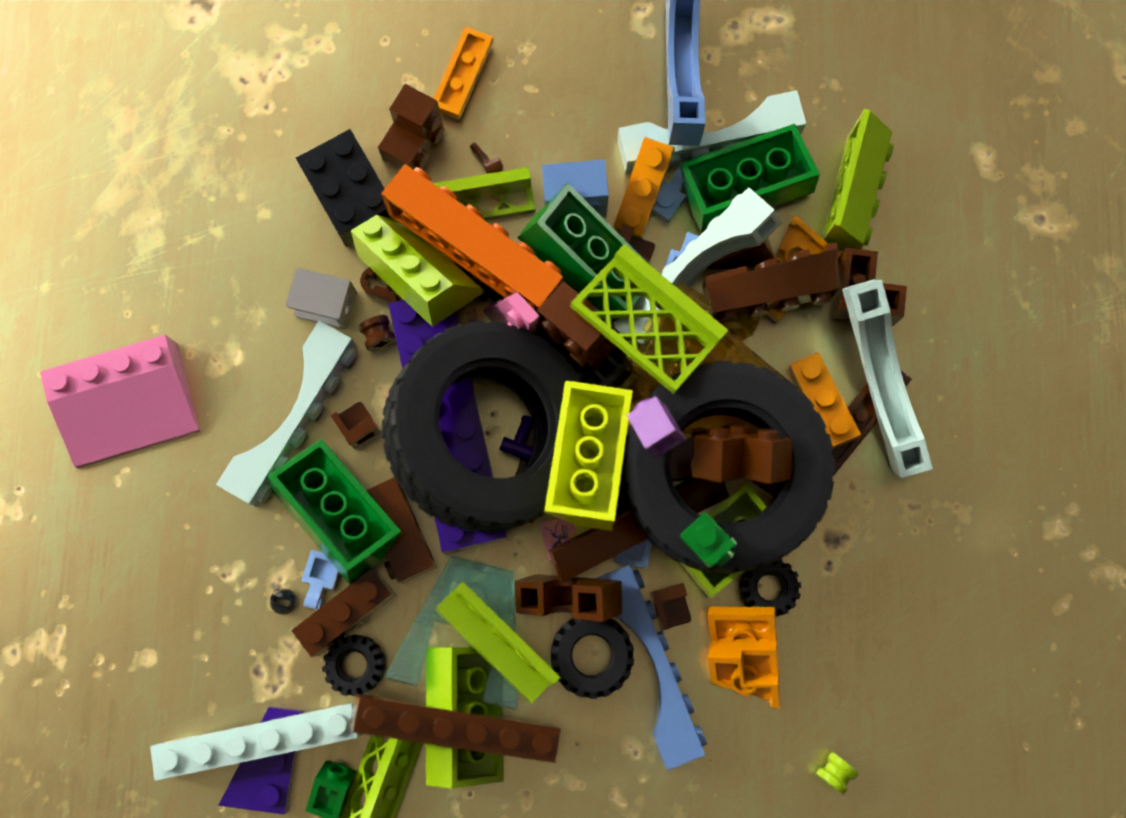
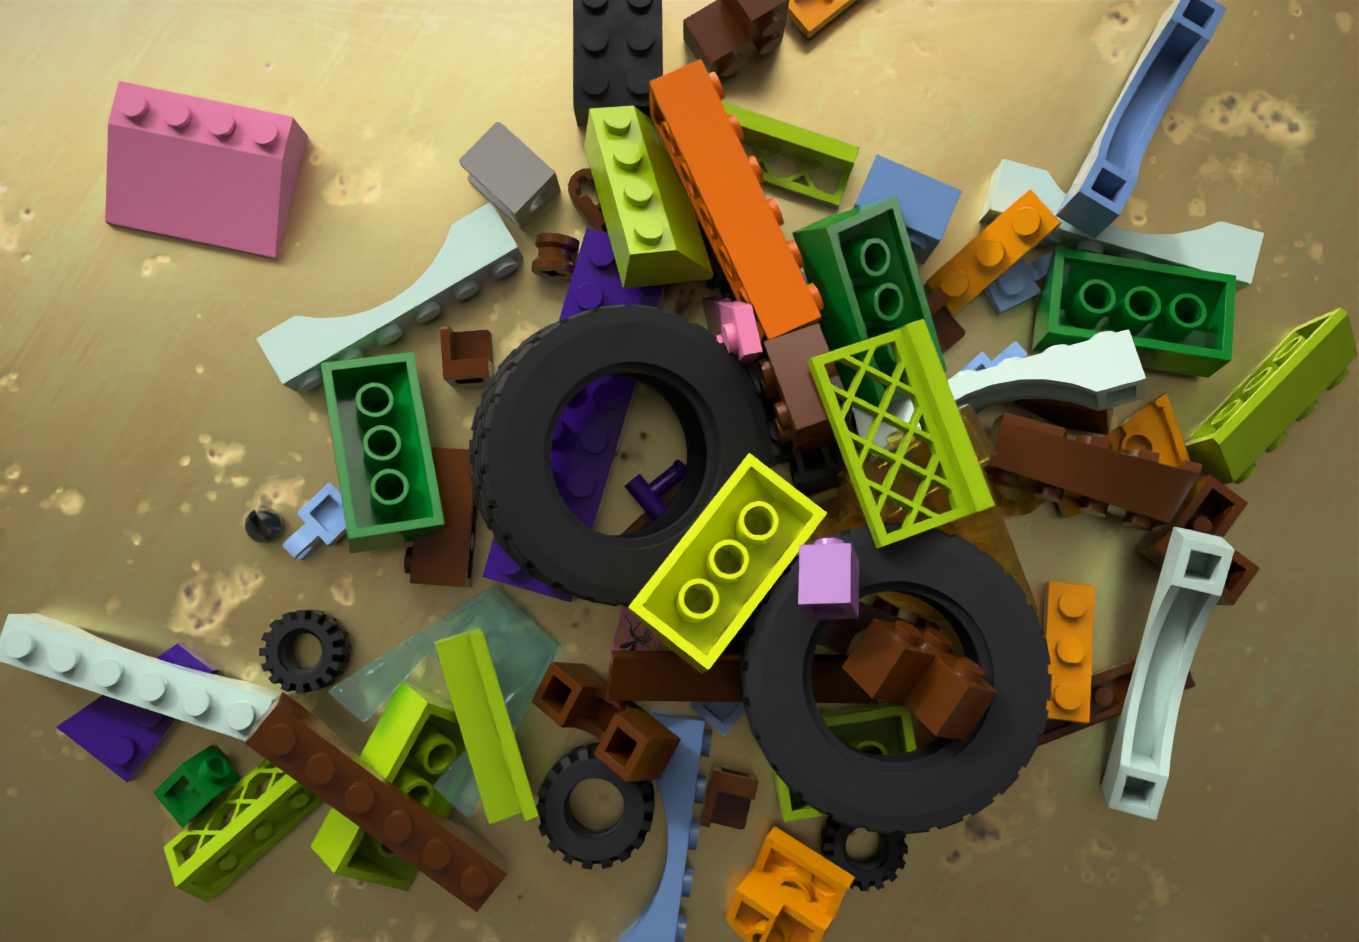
camera: 30 degrees right, 5 degrees up
reddish brown arch [291,568,397,657] -> none
reddish brown hand [470,143,504,174] -> none
green bracket [679,512,737,568] -> none

